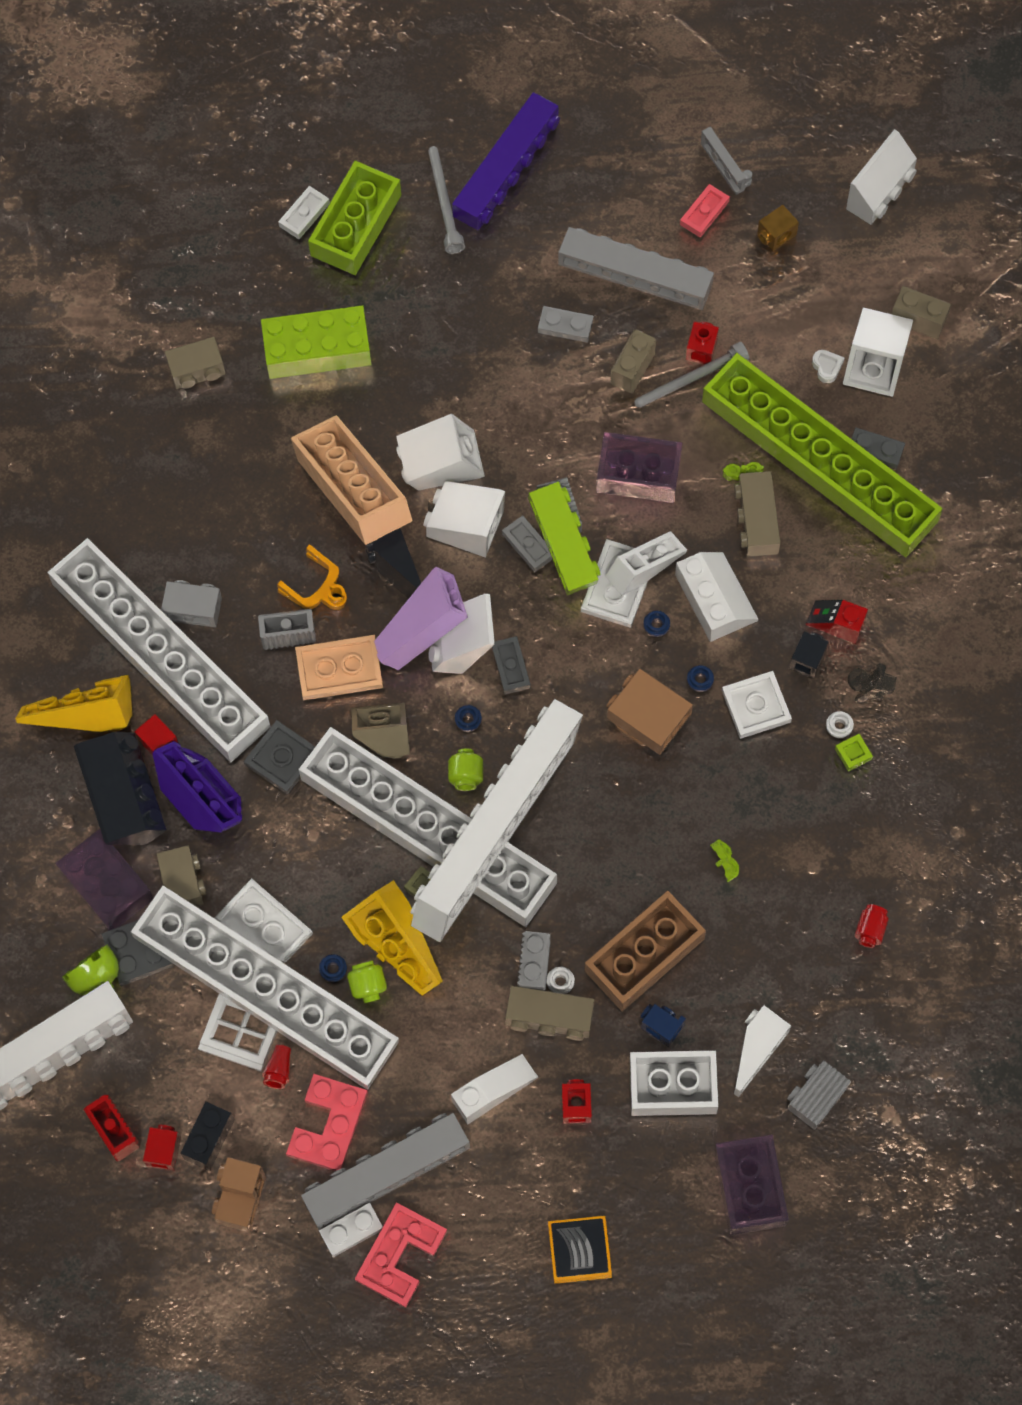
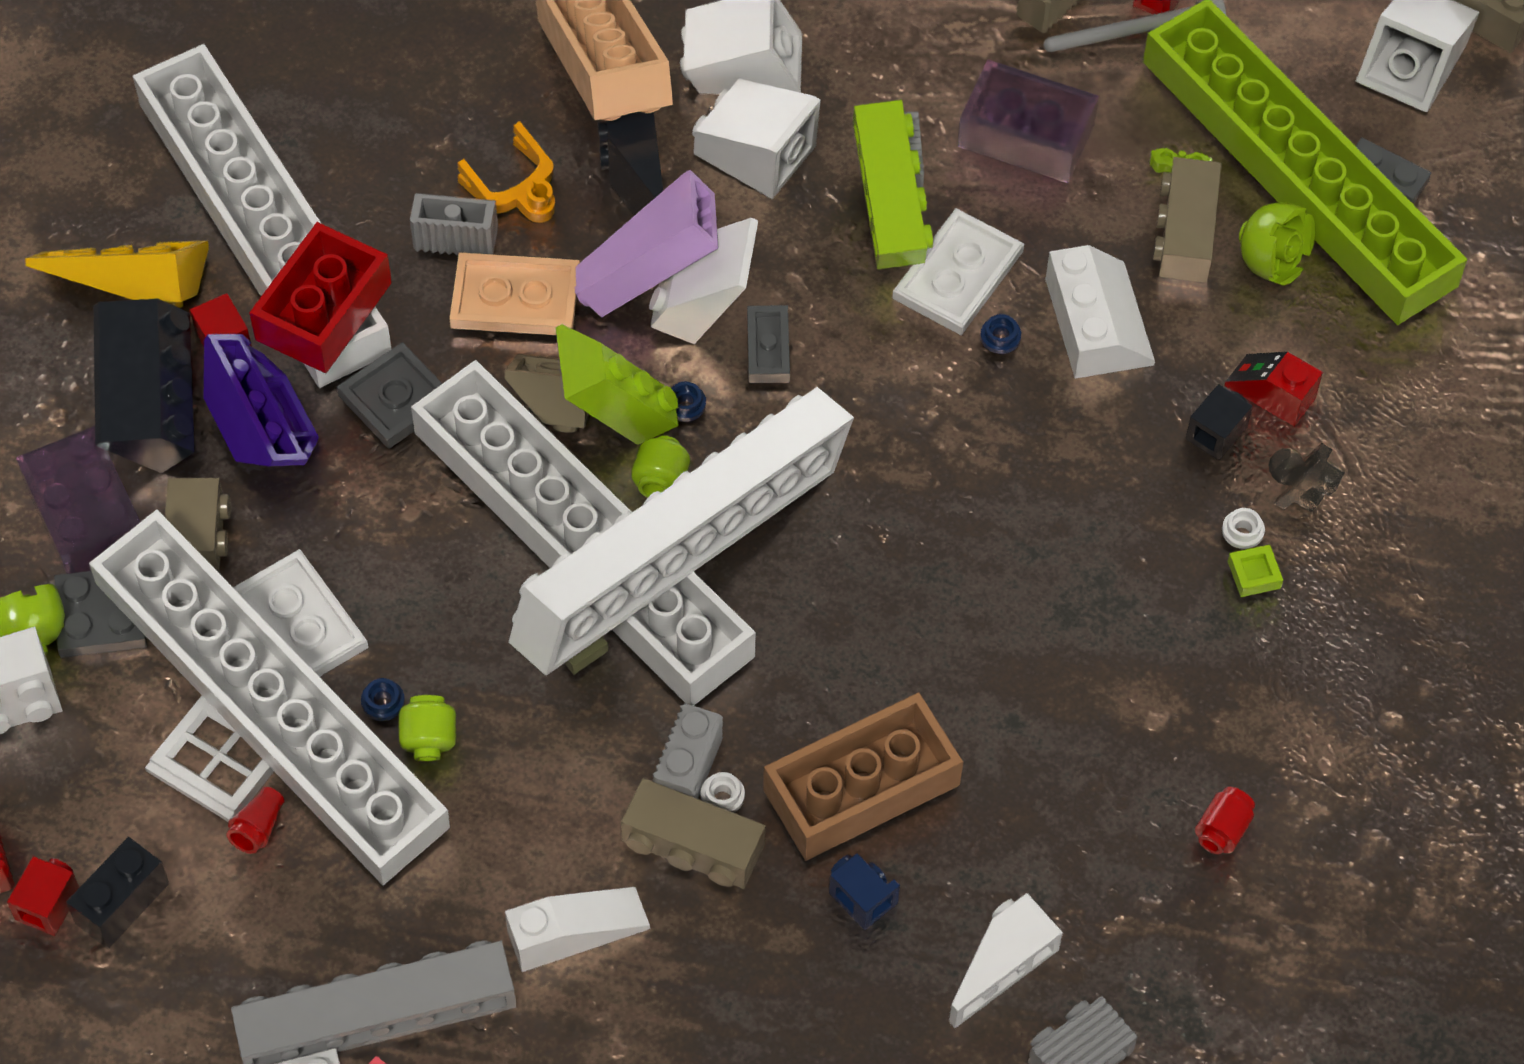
camera: 10 degrees right, 10 degrees down
light grey brick [161,580,222,628] -> none
medium nougat brick [212,1157,266,1232] -> none
coral plate [286,1074,368,1171] -> none
yellow wedge [341,880,443,996] -> none
light grey plate [502,515,552,572] -> none
red brick [562,1079,592,1124] -> none
white slope [605,531,687,596] -> none
medium nougat brick [606,669,693,755] -> none
white brick [629,1051,718,1116] -> none
dark blue plate [687,665,714,692] -> none
lime piece [710,839,739,882] -> none
white plate [722,671,792,739] -> none
white tile [812,350,845,383] -> none
none -> red brick [249,222,392,374]
none -> lime slope [555,324,678,445]
none -> lime cylinder [1239,202,1315,286]

